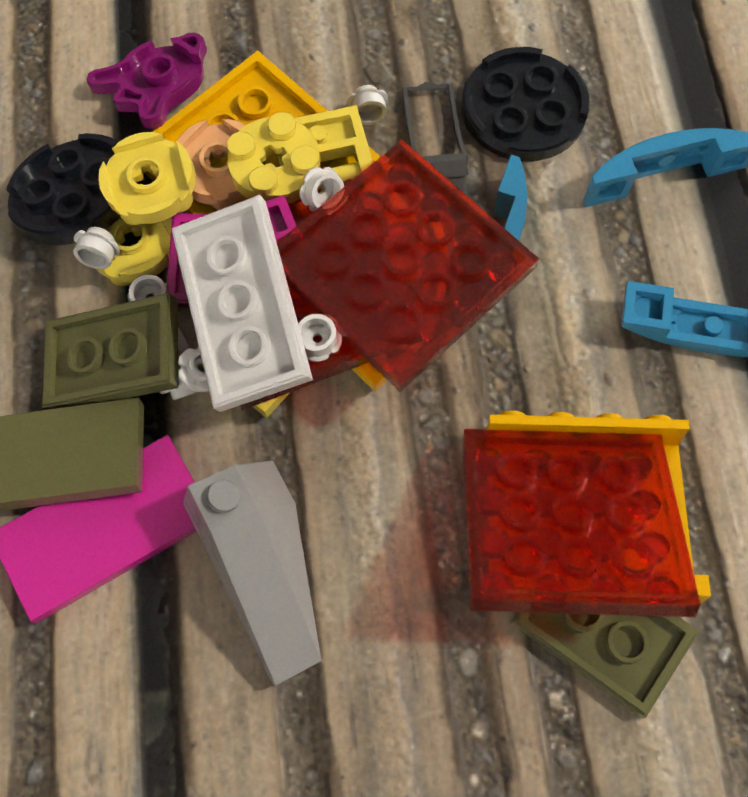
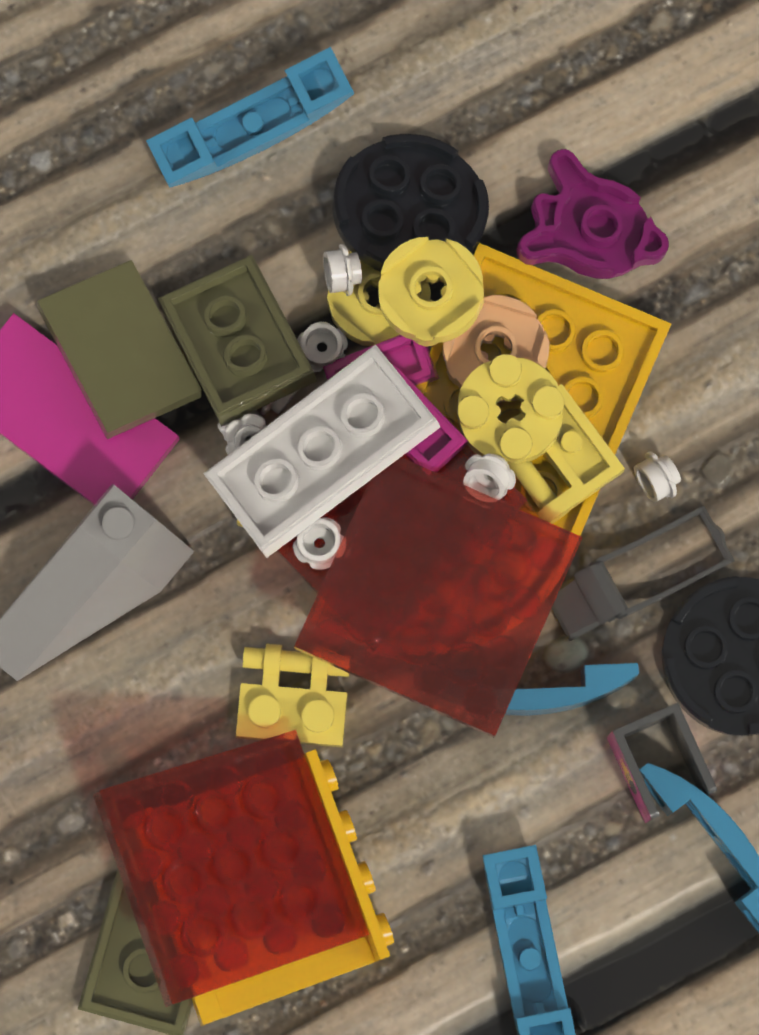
camera: 70 degrees right, 10 degrees up
none -> light yellow plate [236,643,351,748]
none -> dark grey piece [607,703,717,823]

